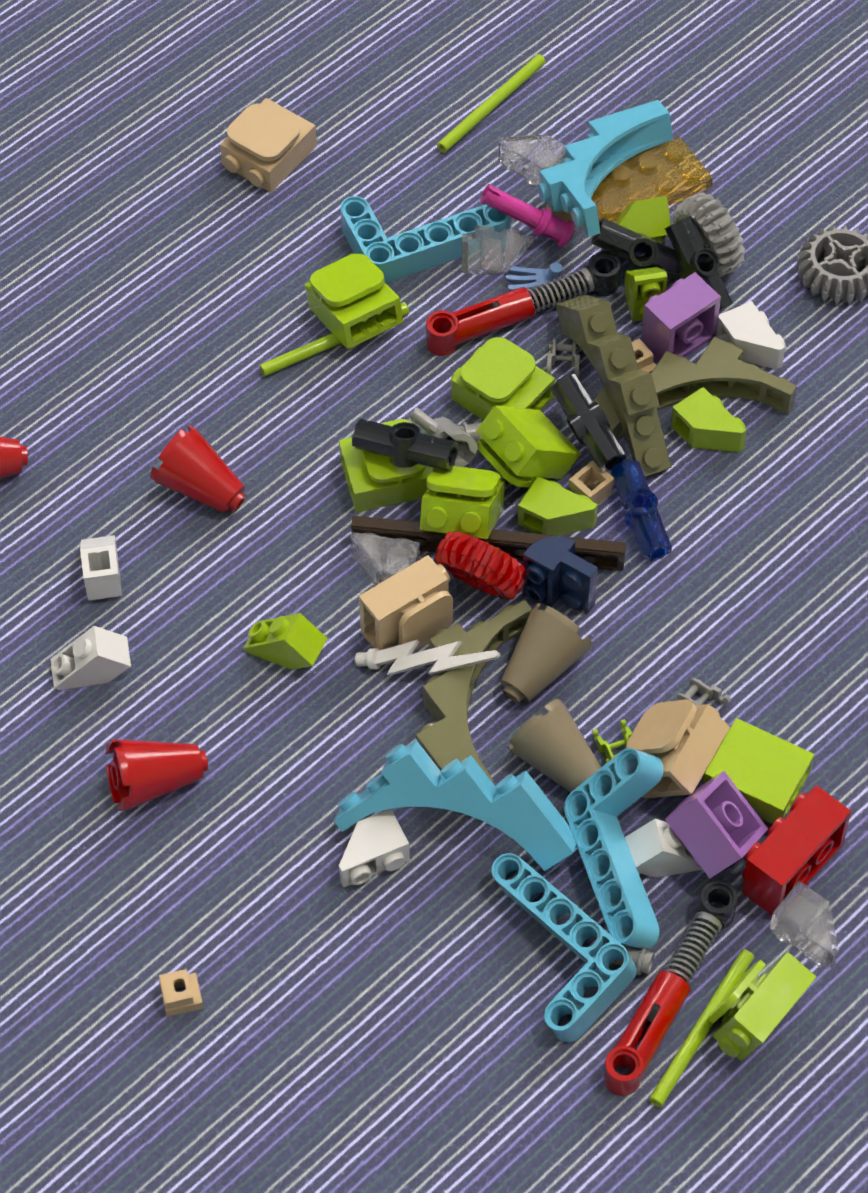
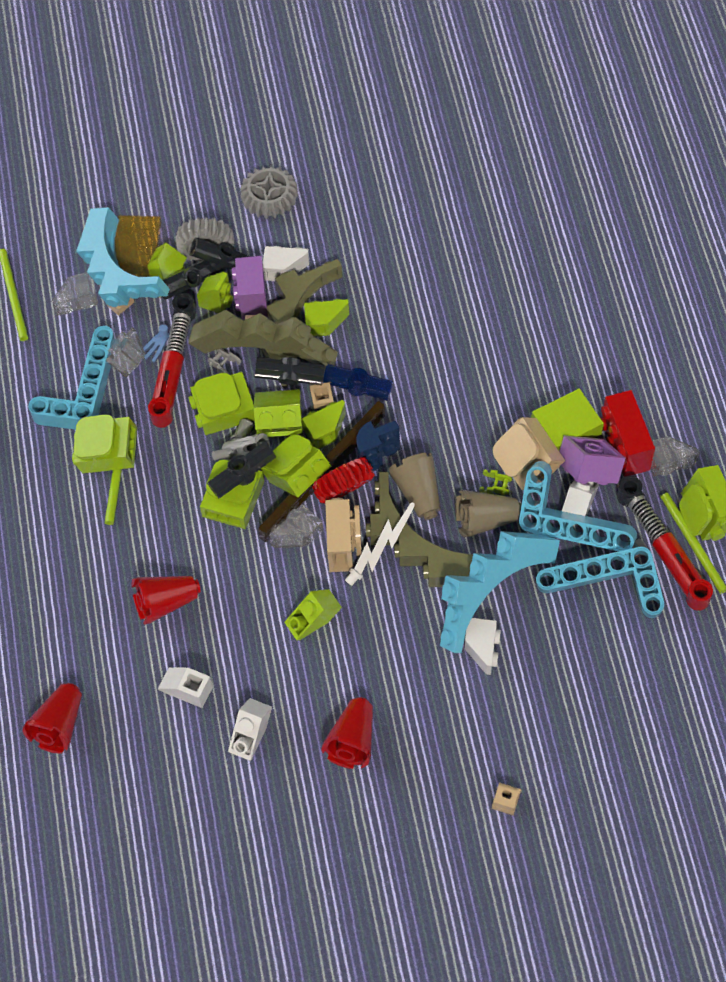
camera: 55 degrees left, 5 degrees up
dark pink pin [480,184,575,248] -> none
light grey piece [676,678,731,705] -> none

